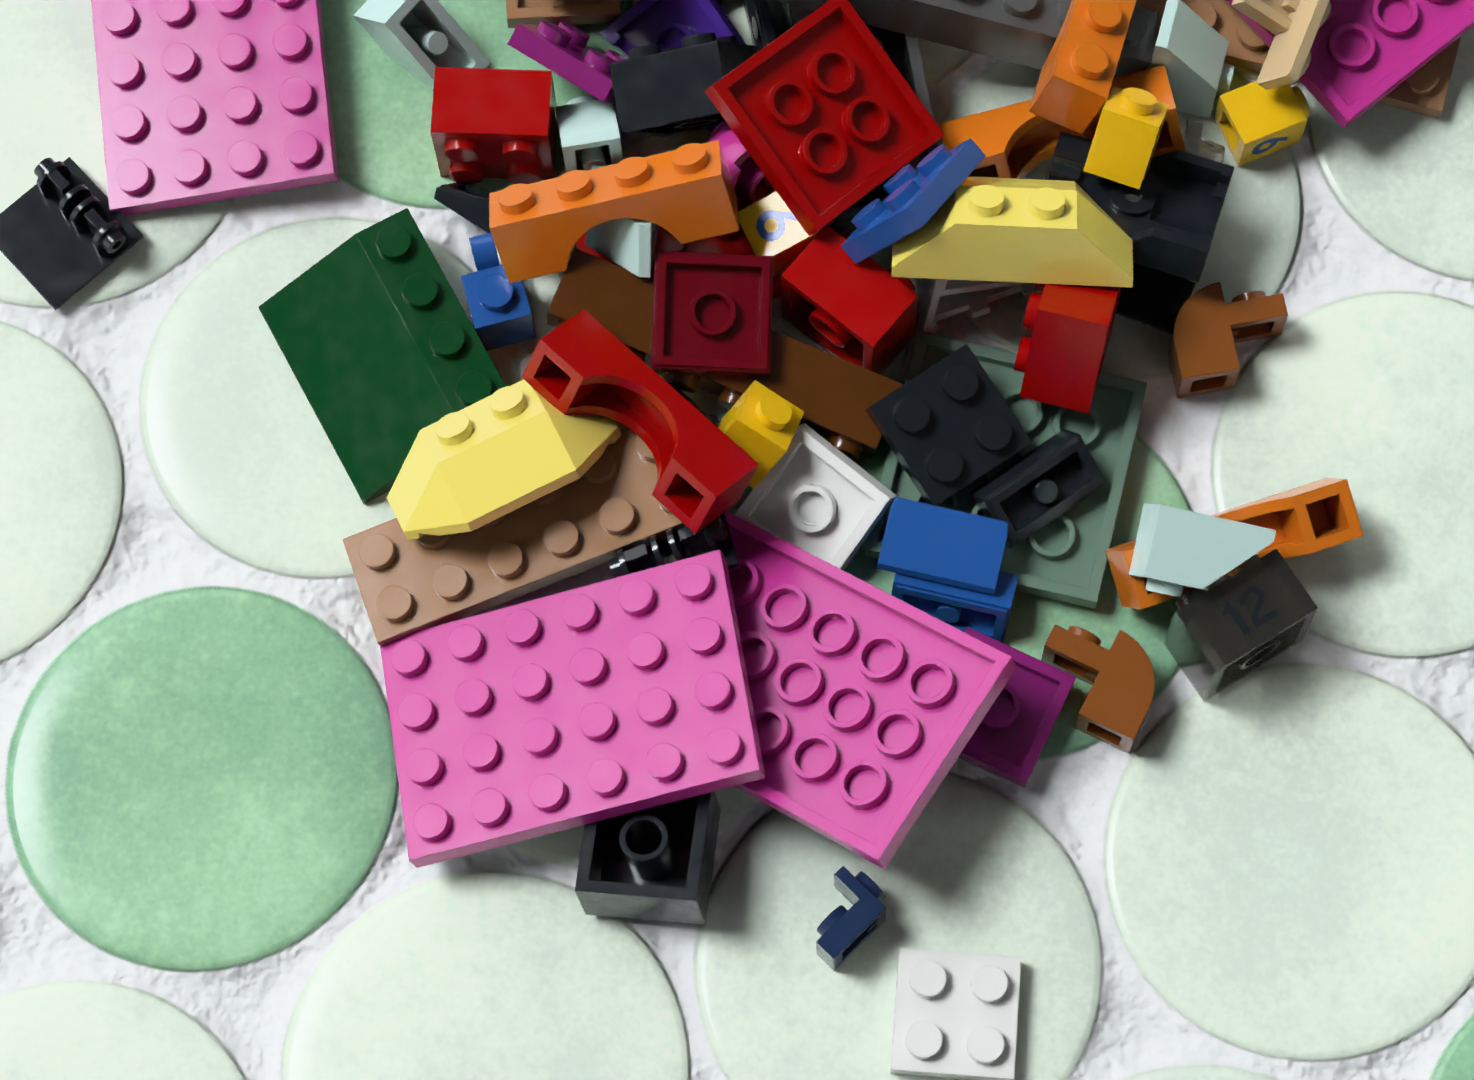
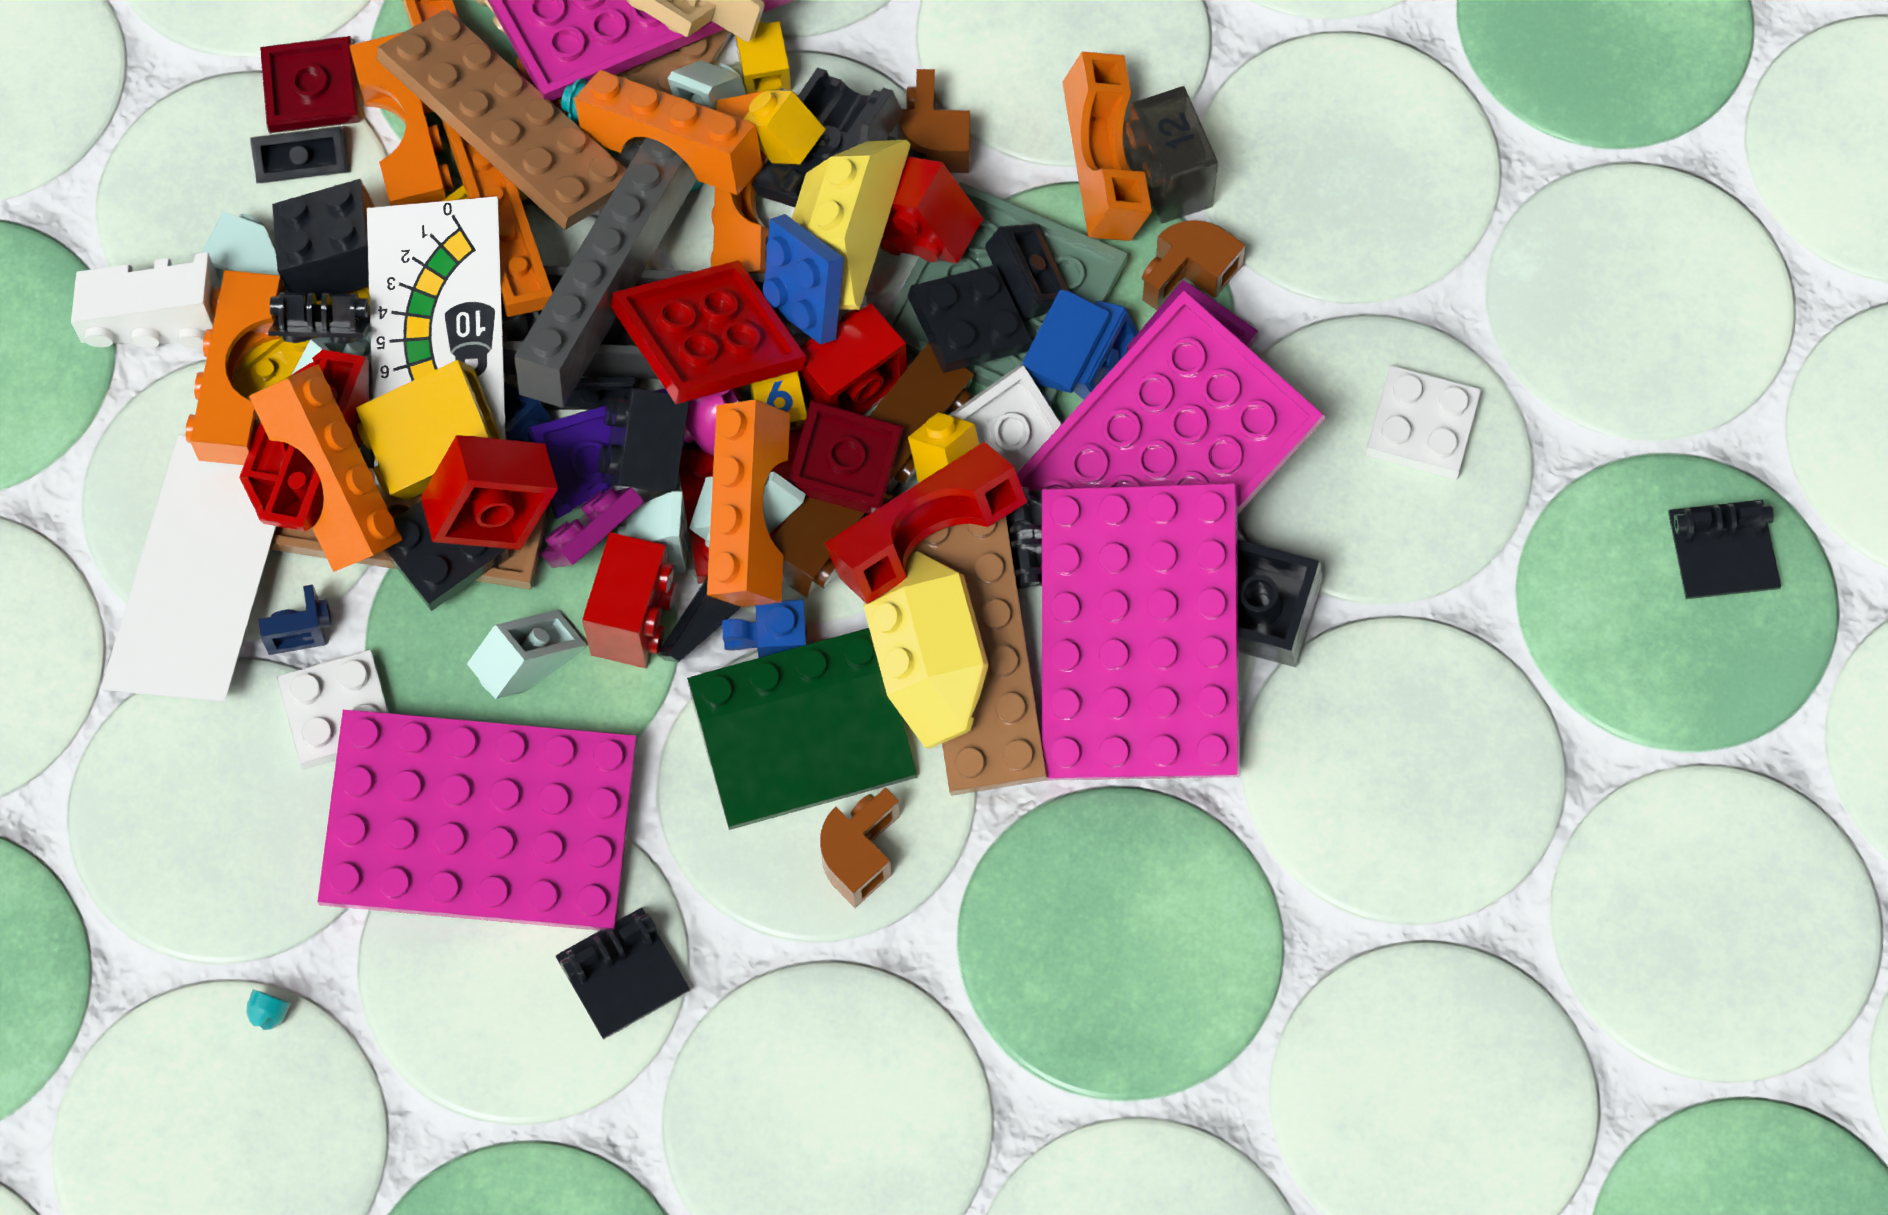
camera: 80 degrees left, 5 degrees down
dark blue bracket [816,866,886,971] -> none
light aqua slope [1129,503,1276,598] -> none
none -> dark orange brick [820,787,900,908]

